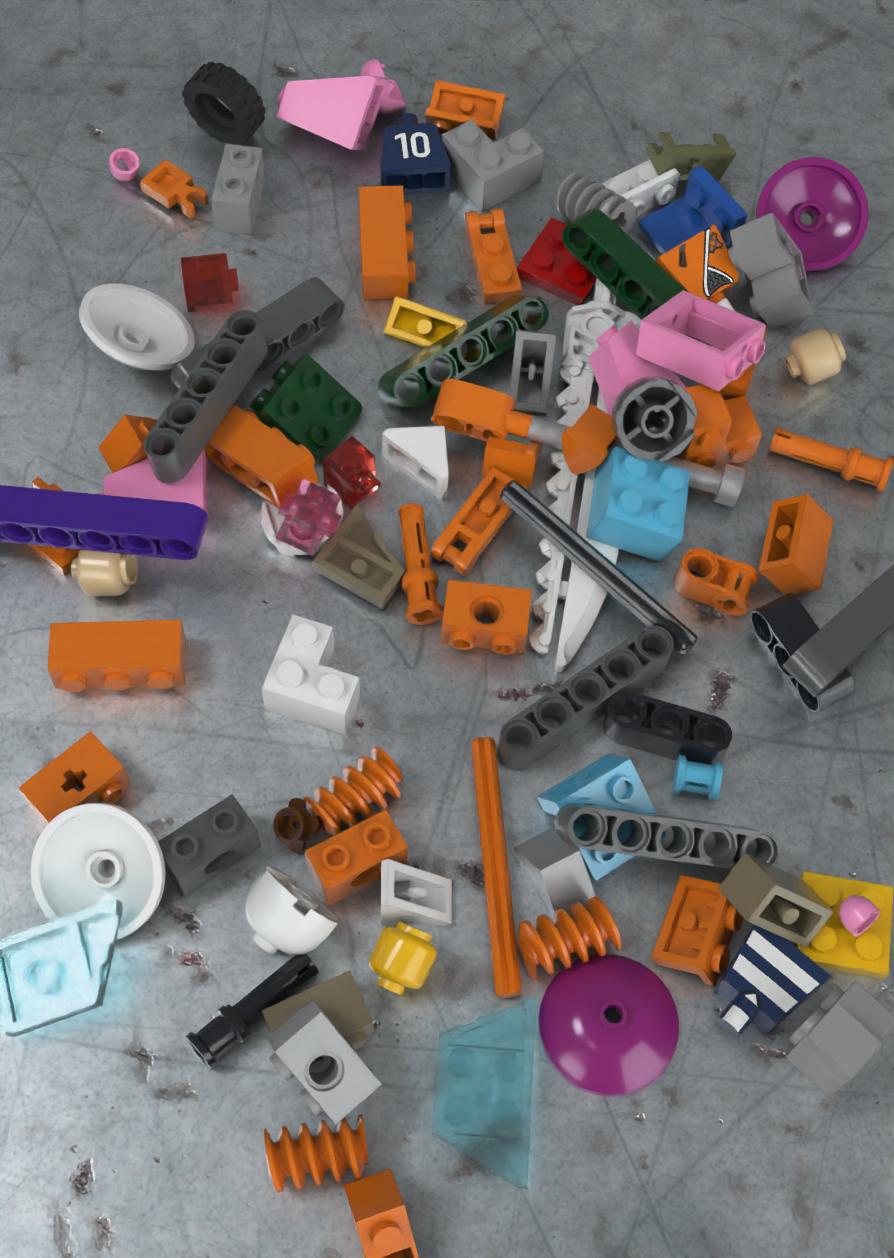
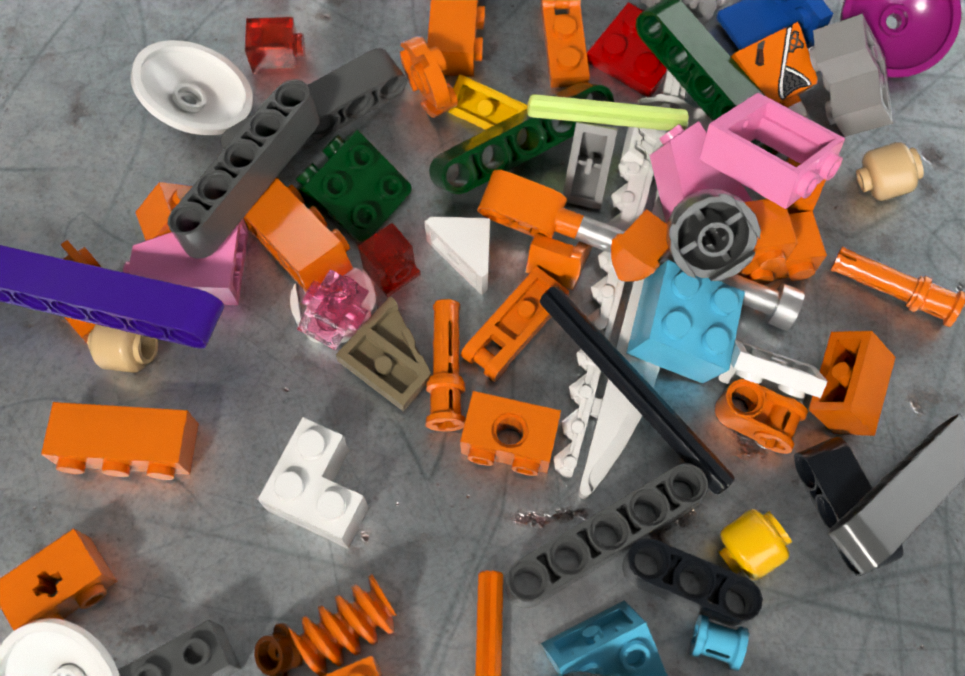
camera: 10 degrees right, 5 degrees up
none -> orange plate [400,36,458,118]
none -> yellowish green axle [527,94,689,131]
none -> white bracket [718,340,828,404]
none -> yellow head [718,509,792,580]

